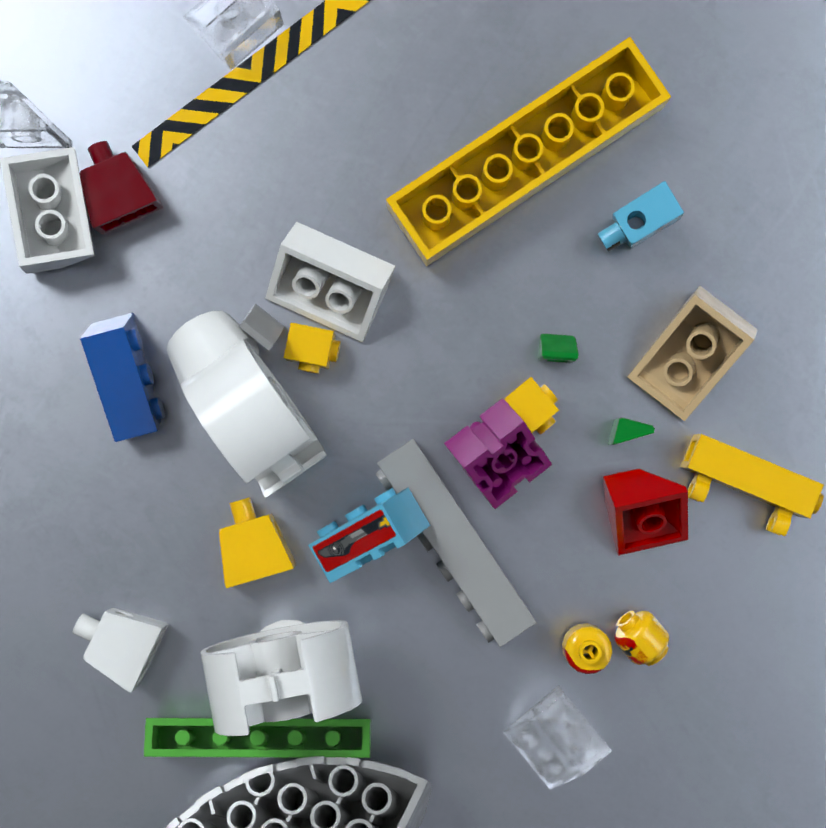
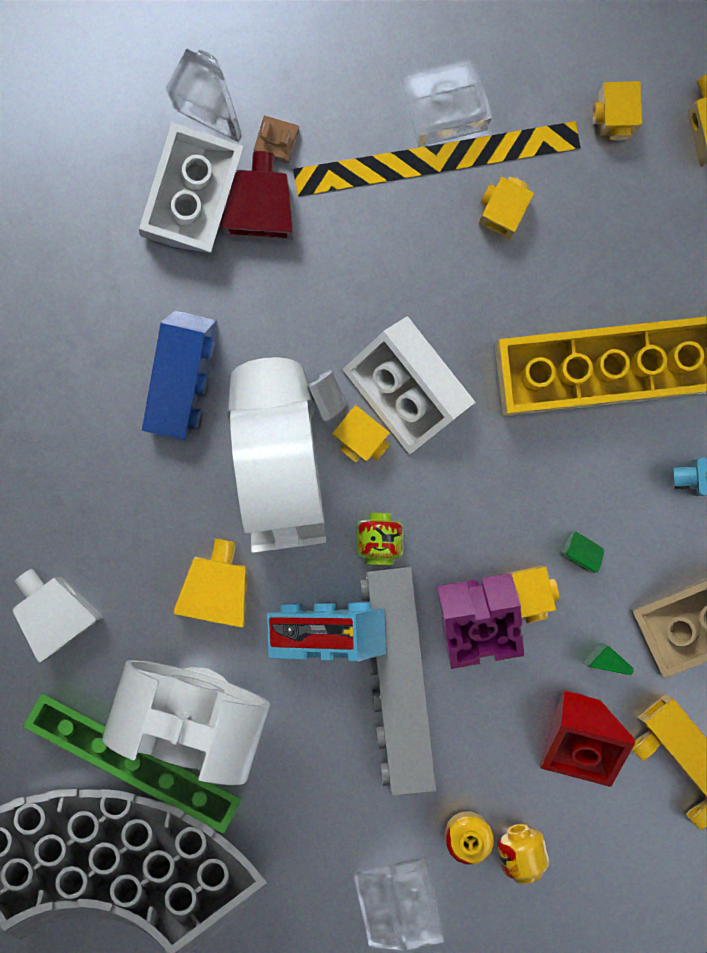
camera: 20 degrees right, 0 degrees up
none -> medium nougat tile [254,115,299,163]
none -> head [356,513,404,565]
none -> yellow brick [479,176,534,239]

